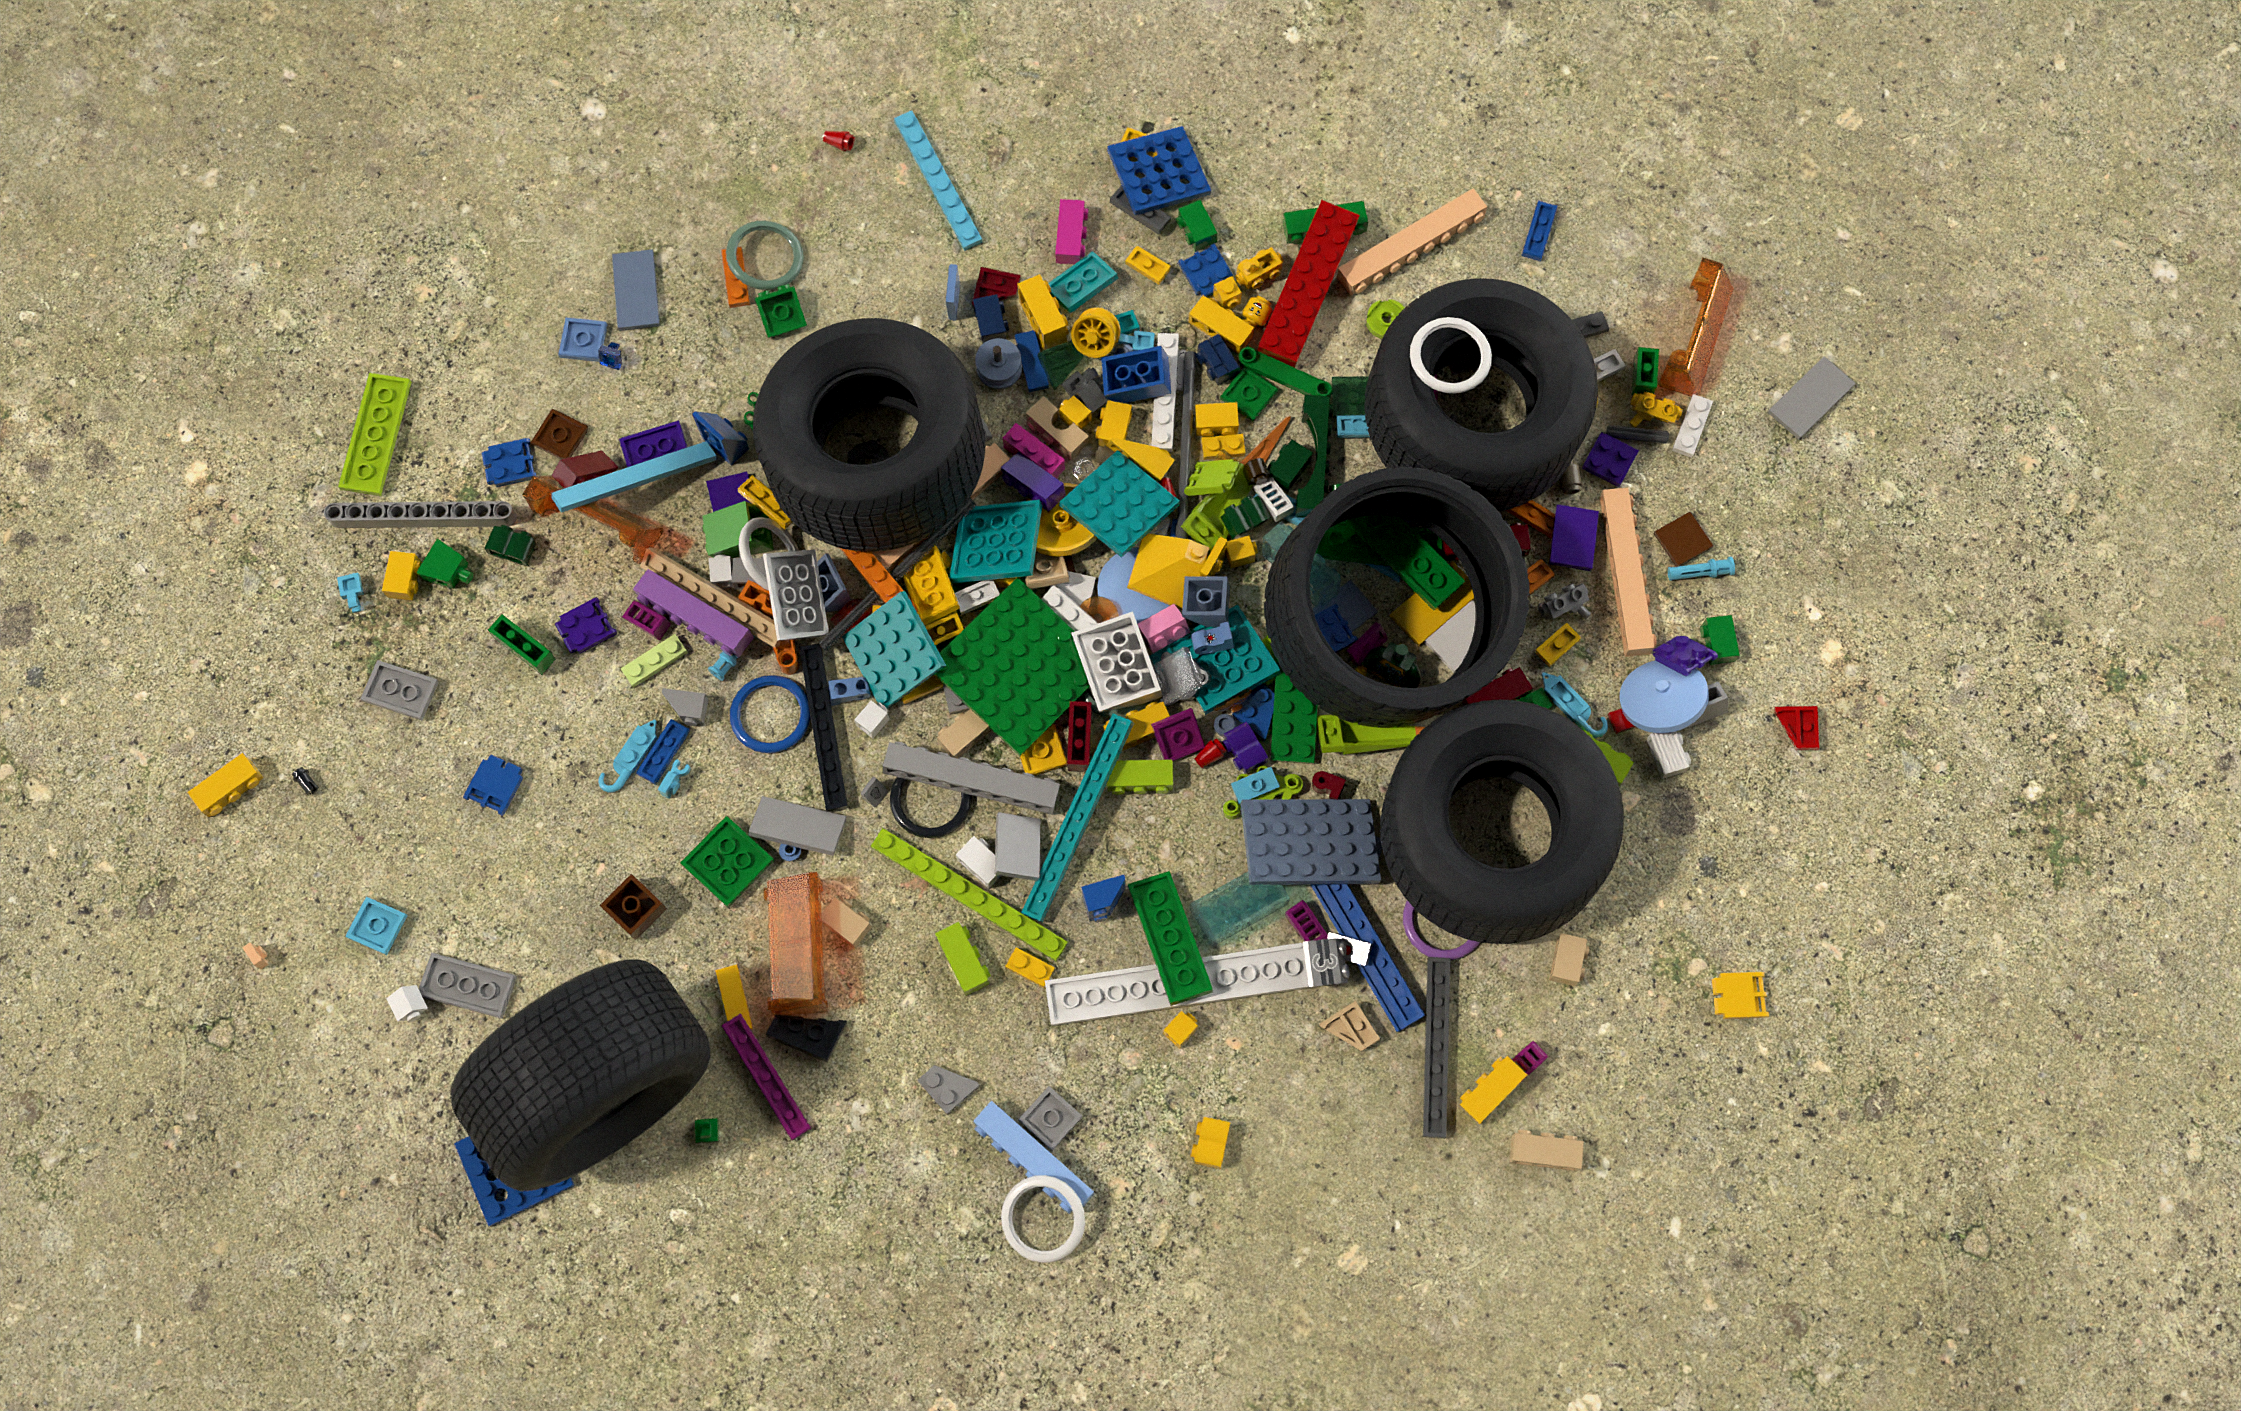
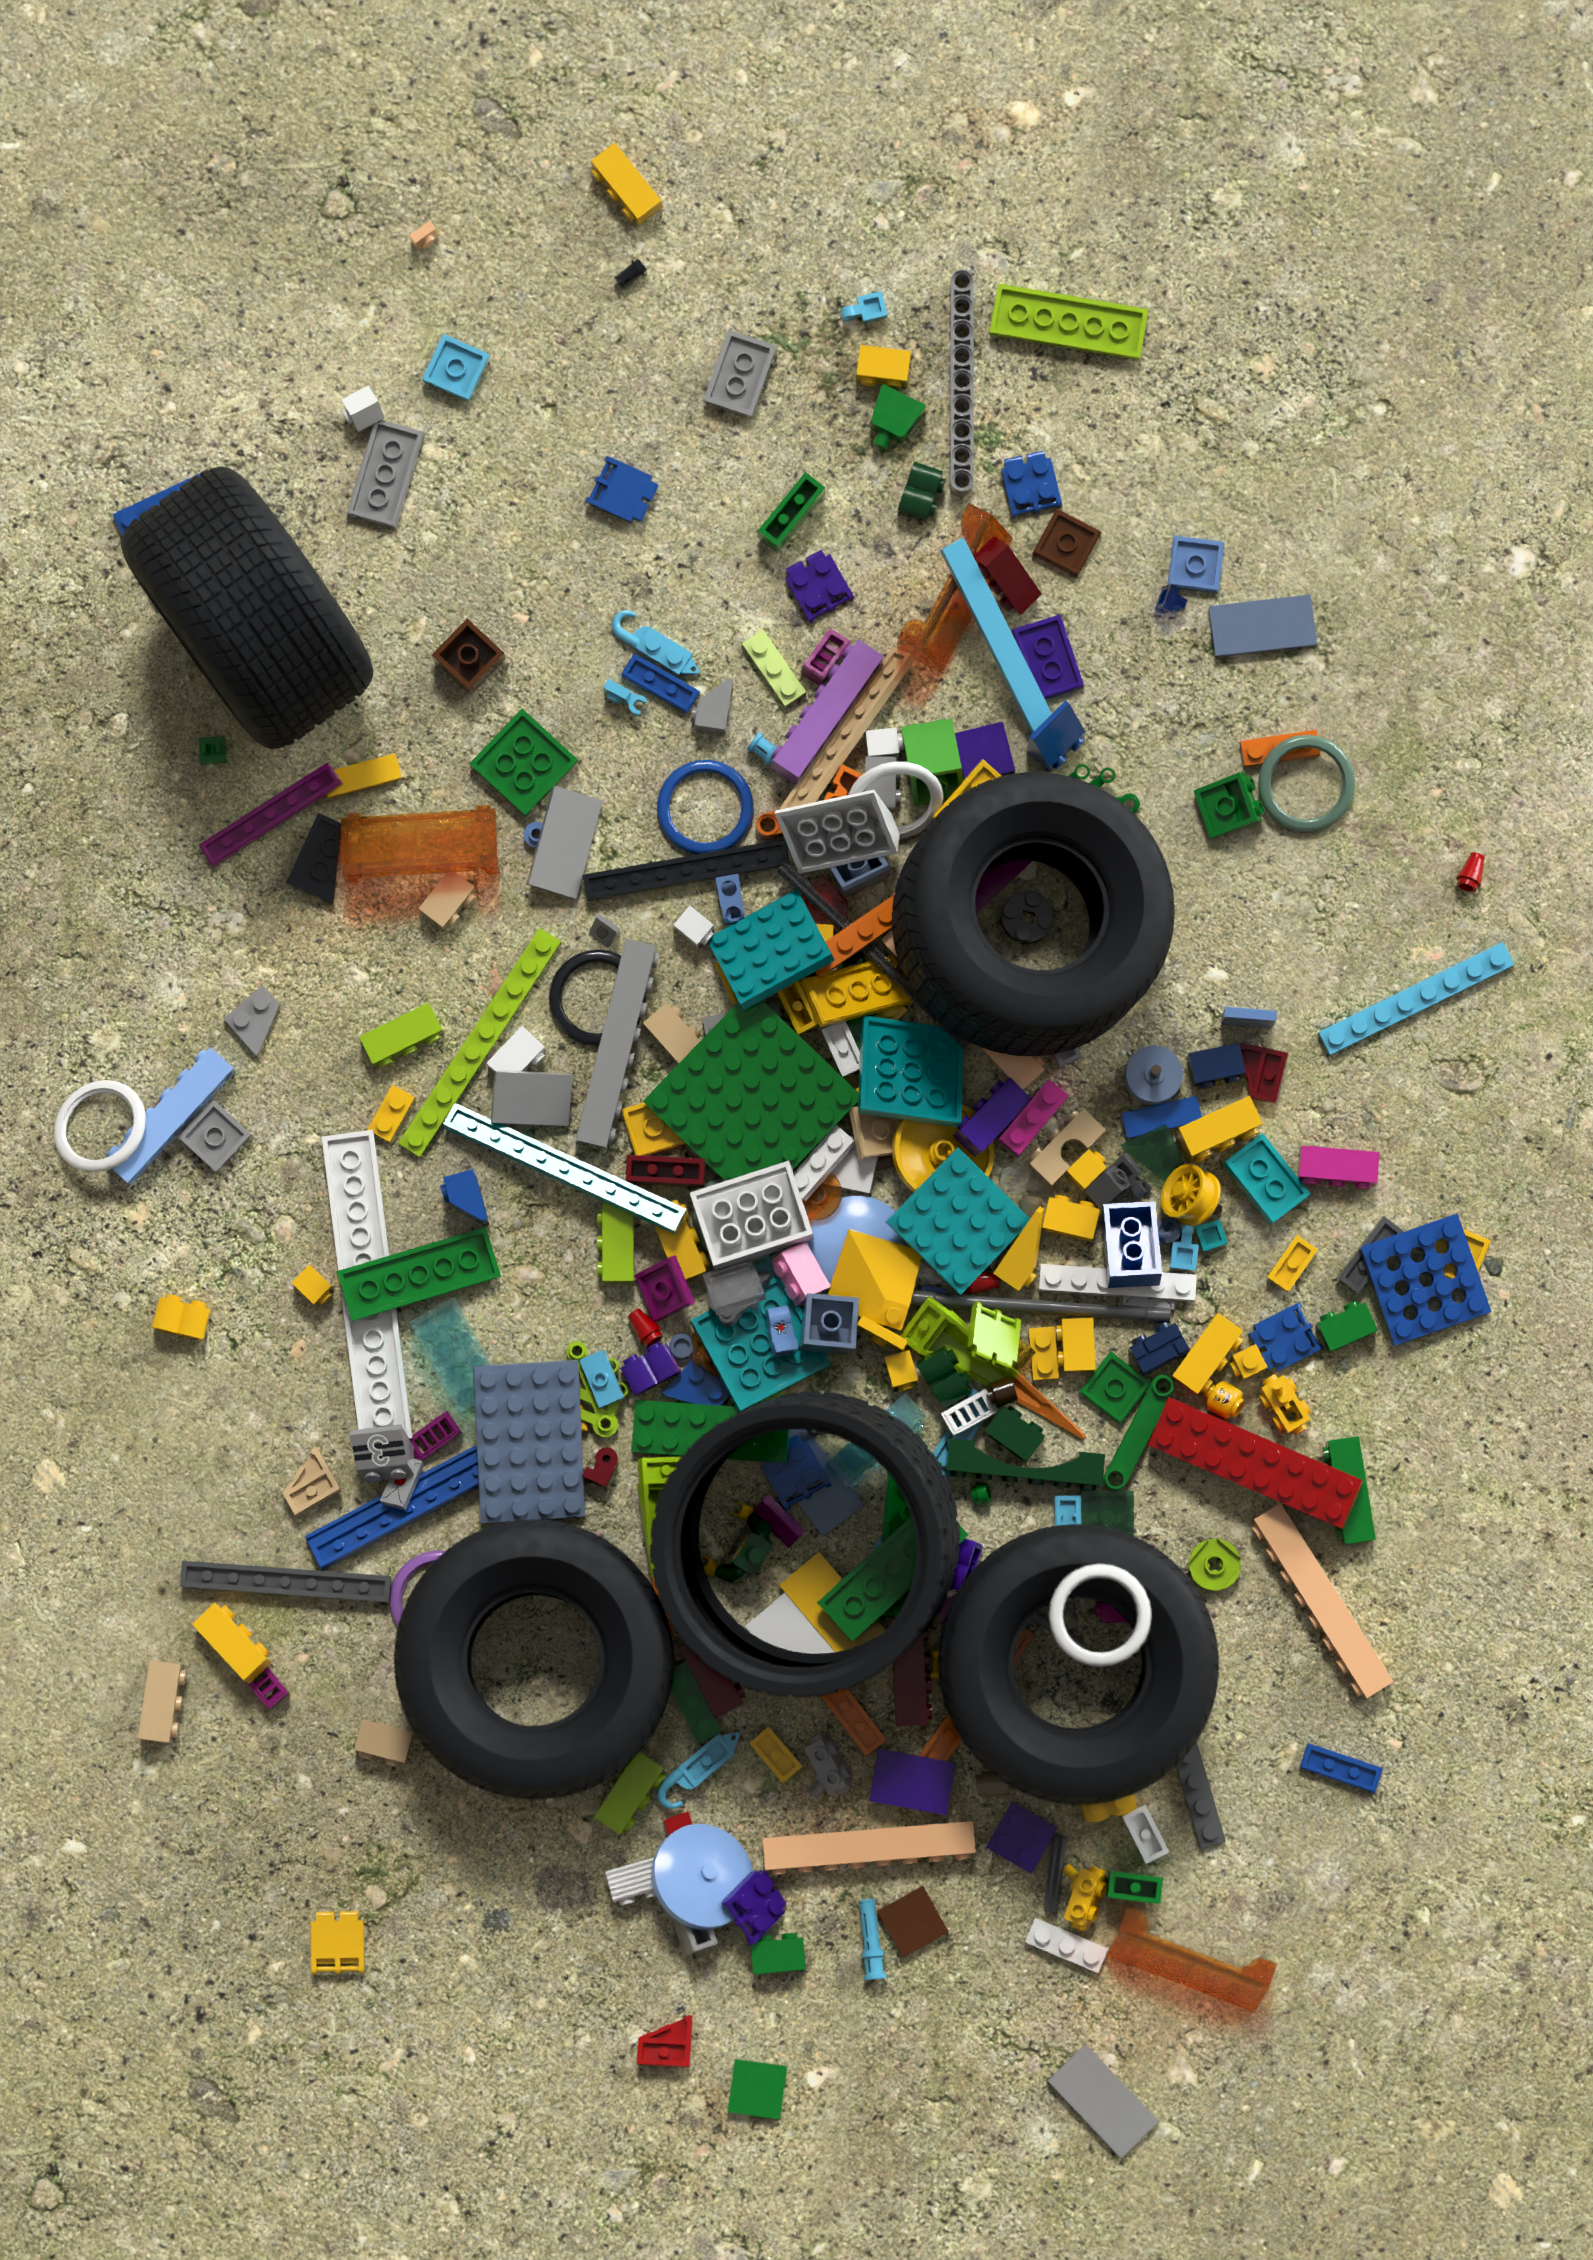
camera: 90 degrees right, 10 degrees up
none -> green tile [728,2059,787,2119]

